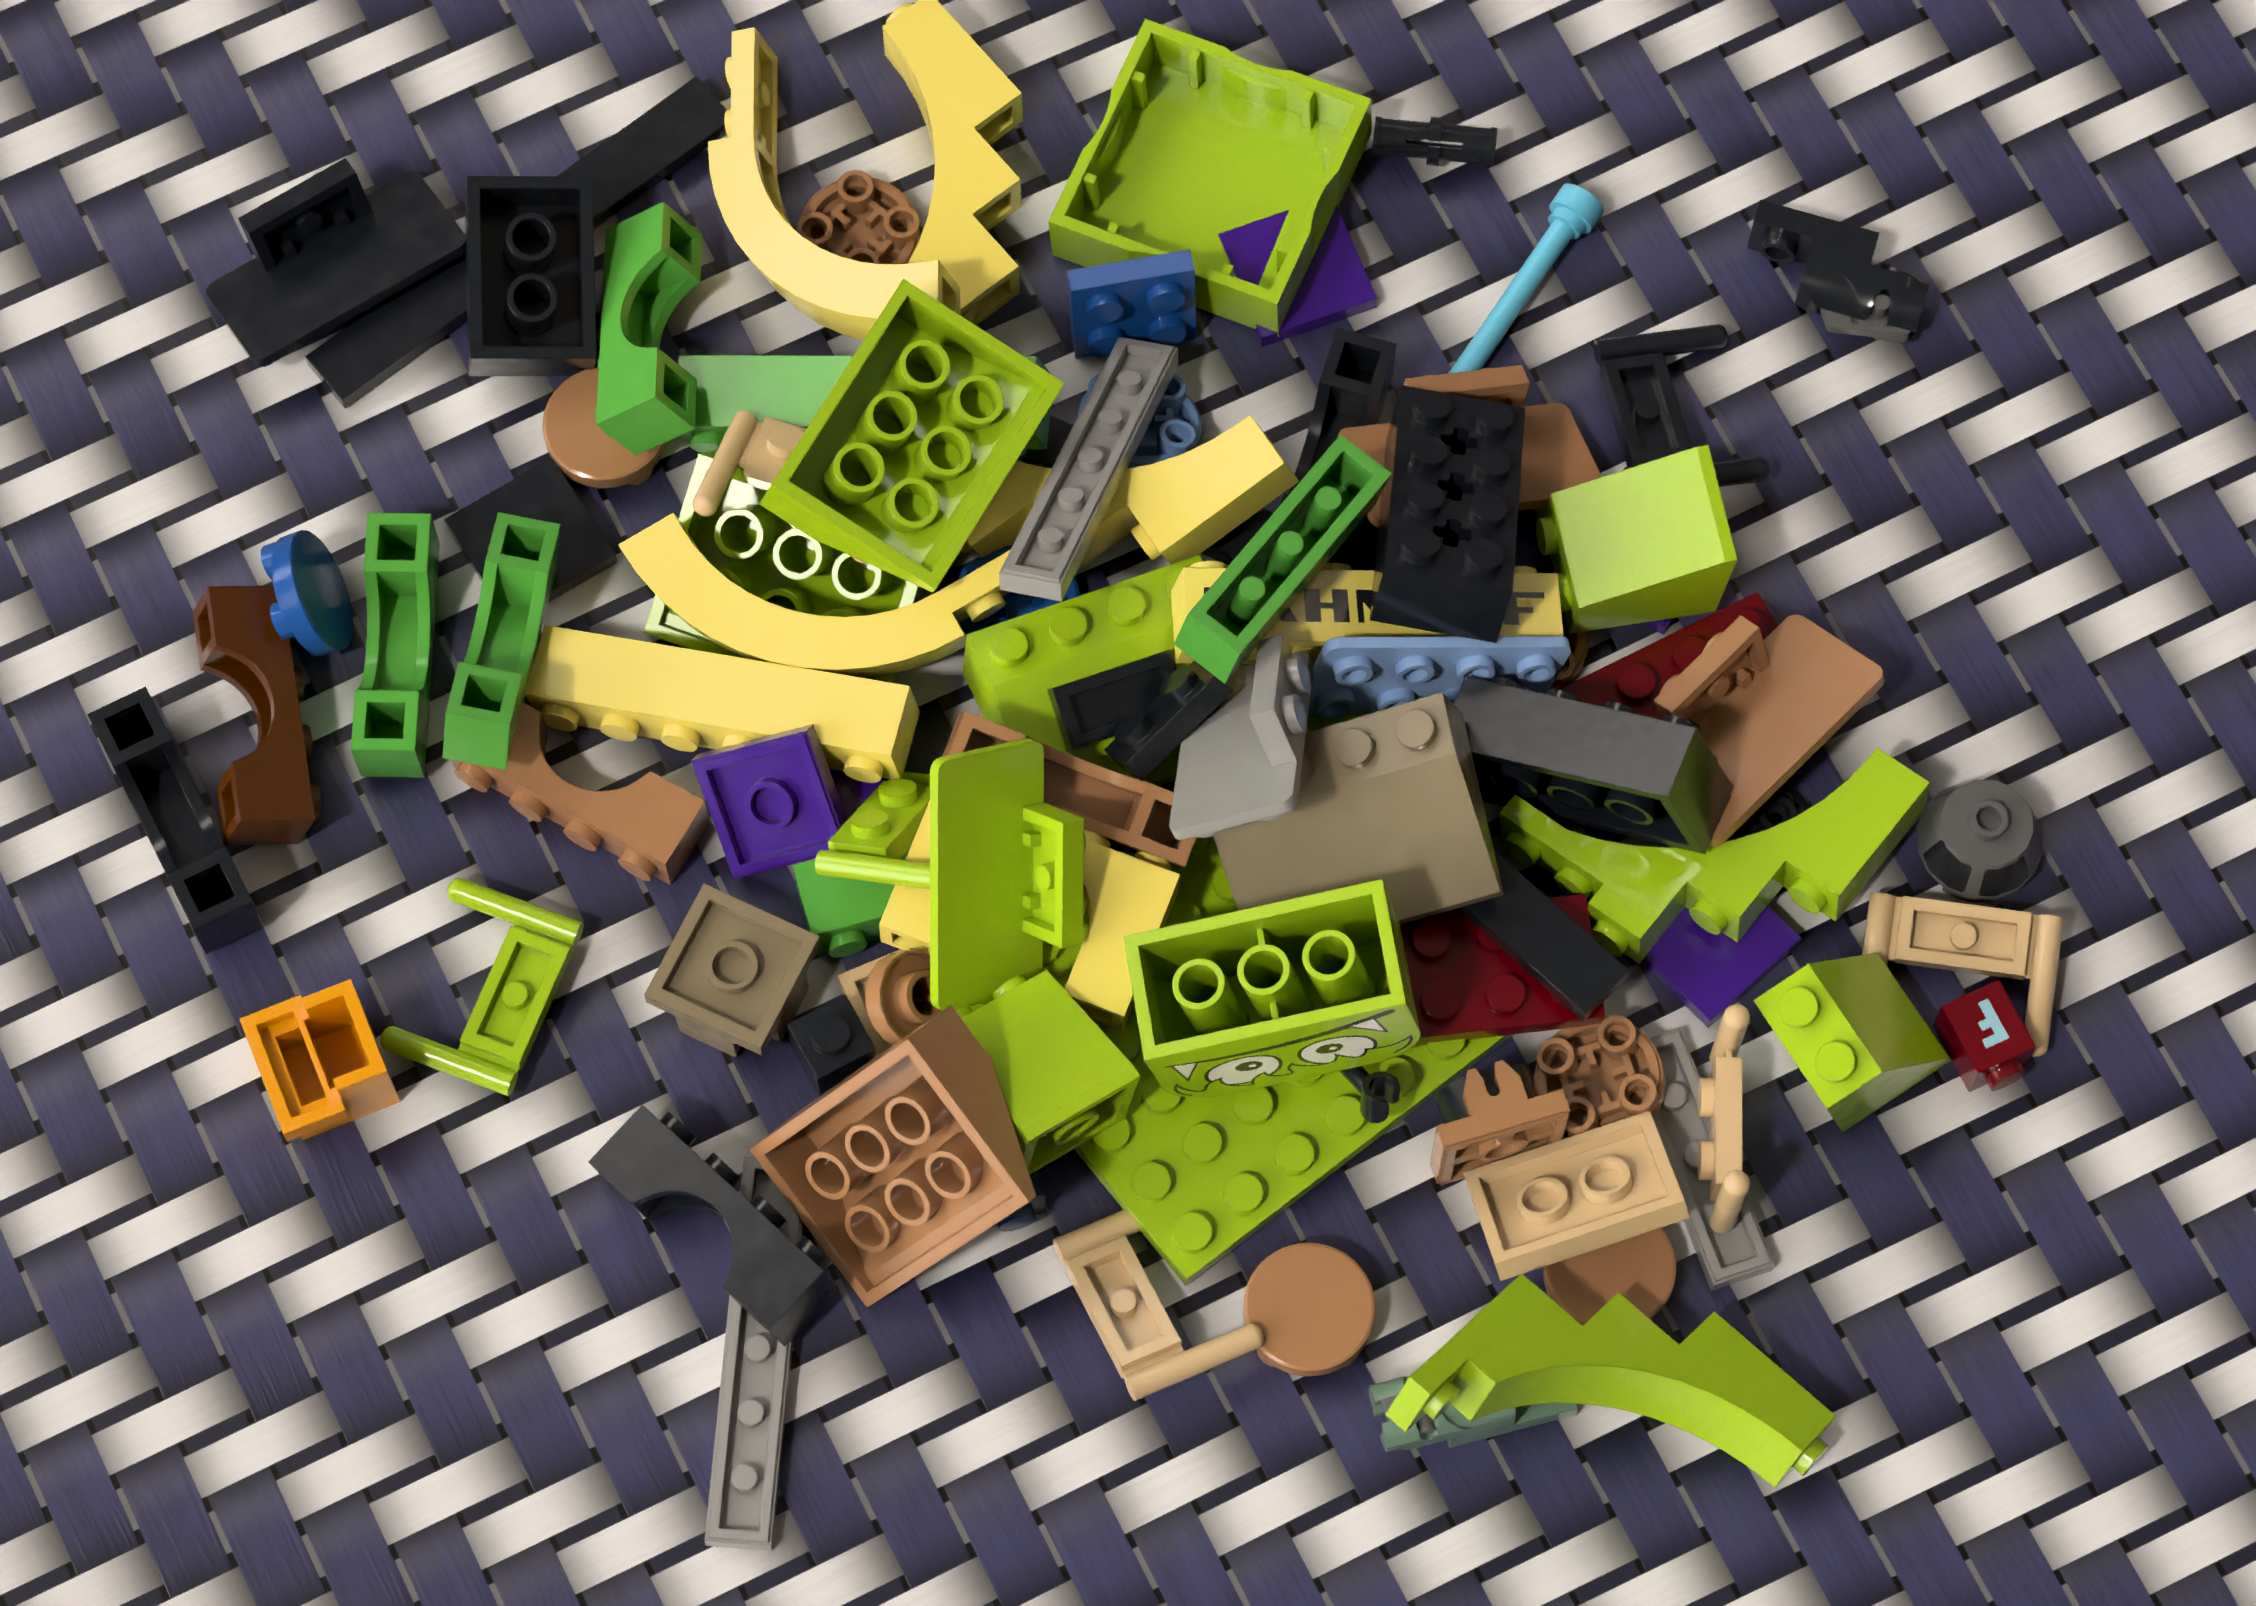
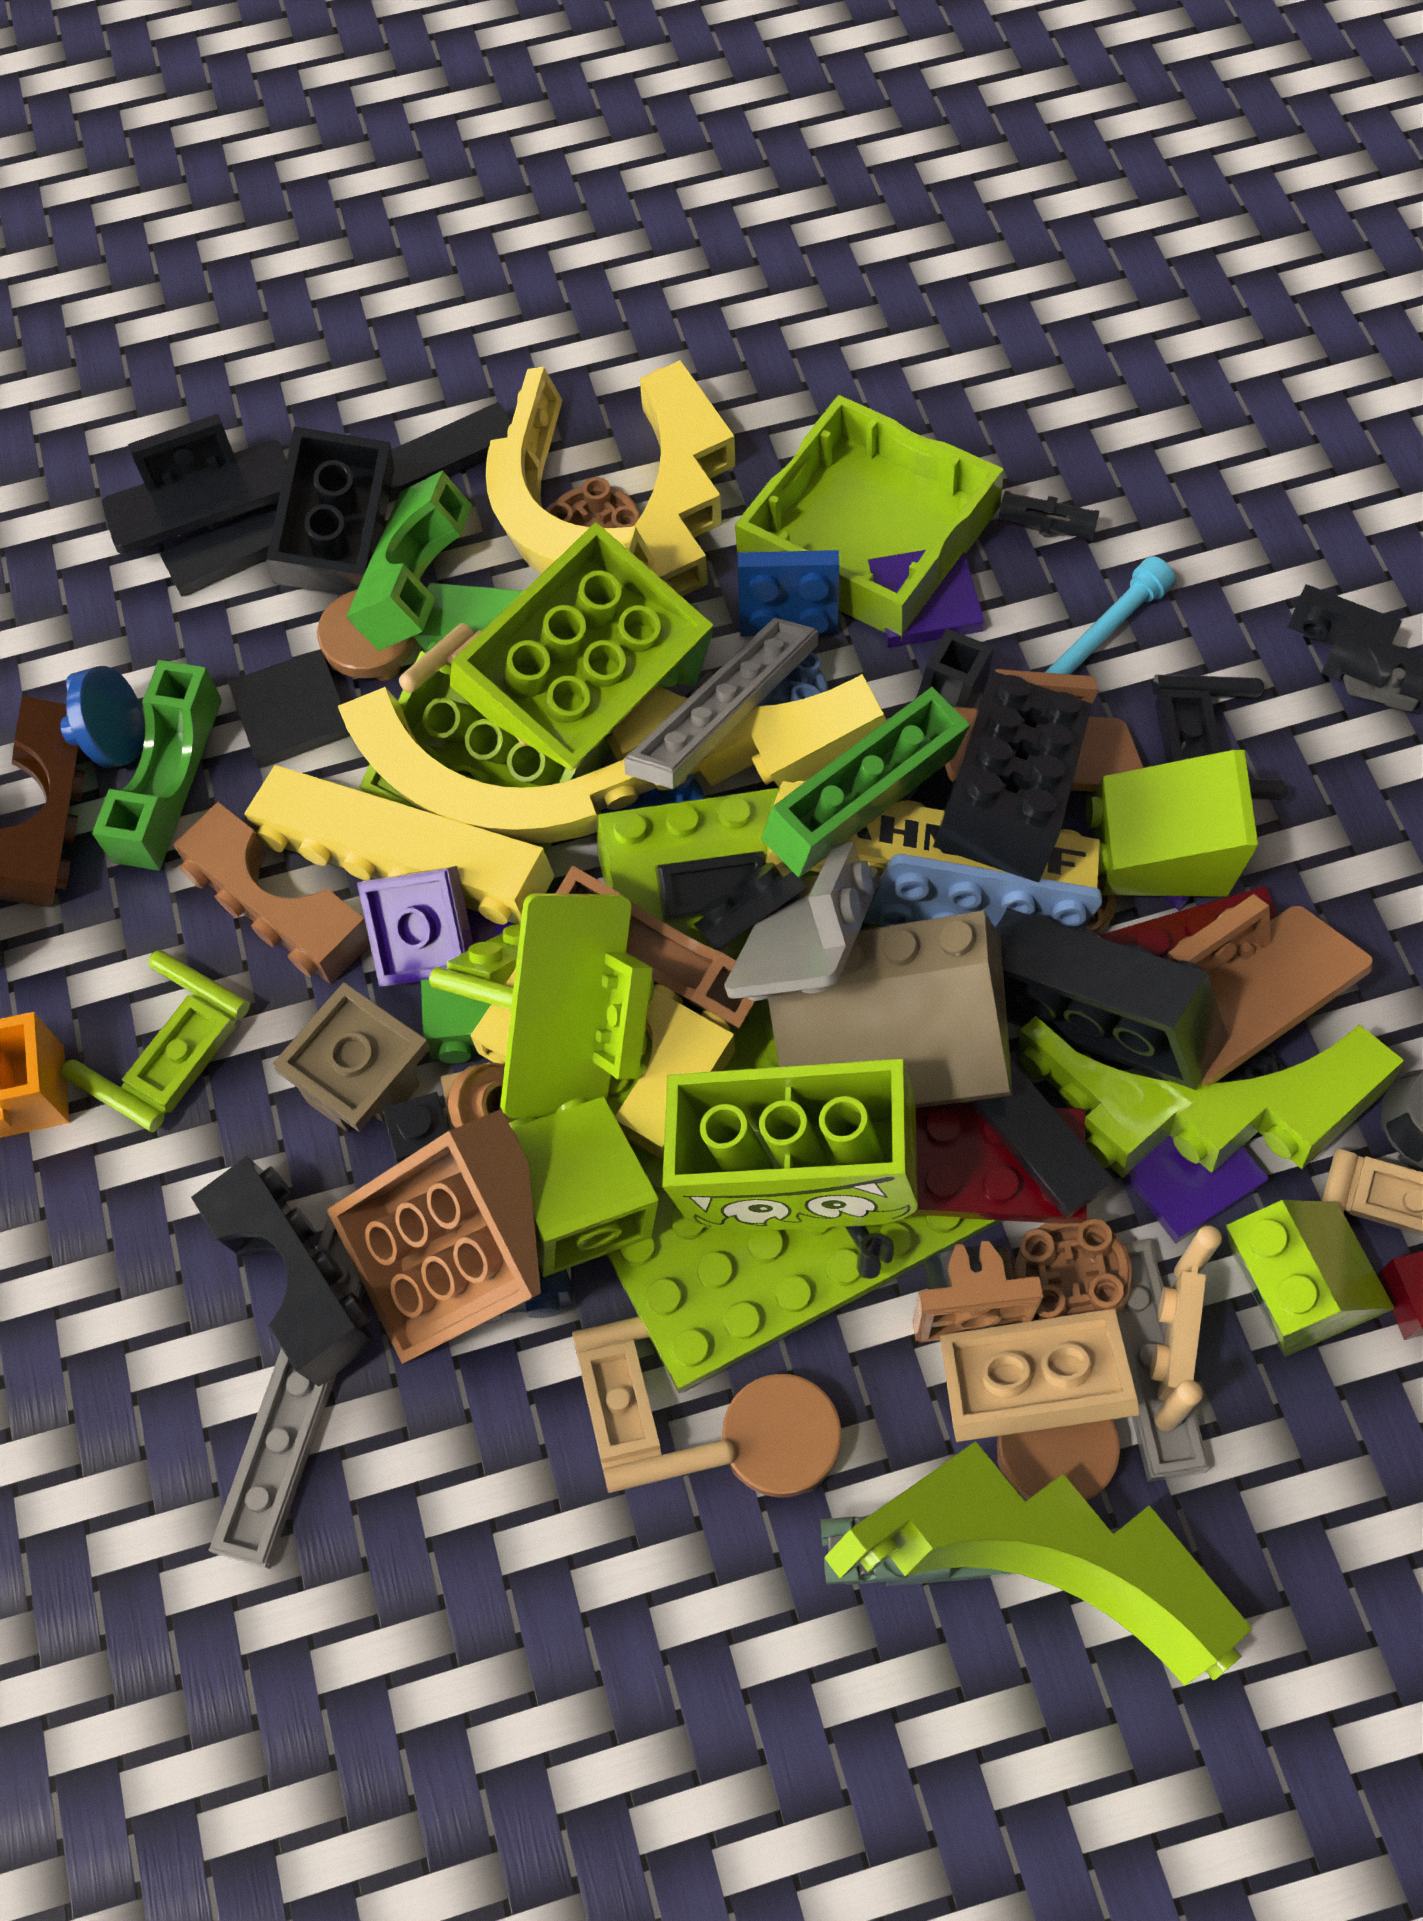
camera: 15 degrees right, 5 degrees down
bright green arch [442,512,561,770] -> none

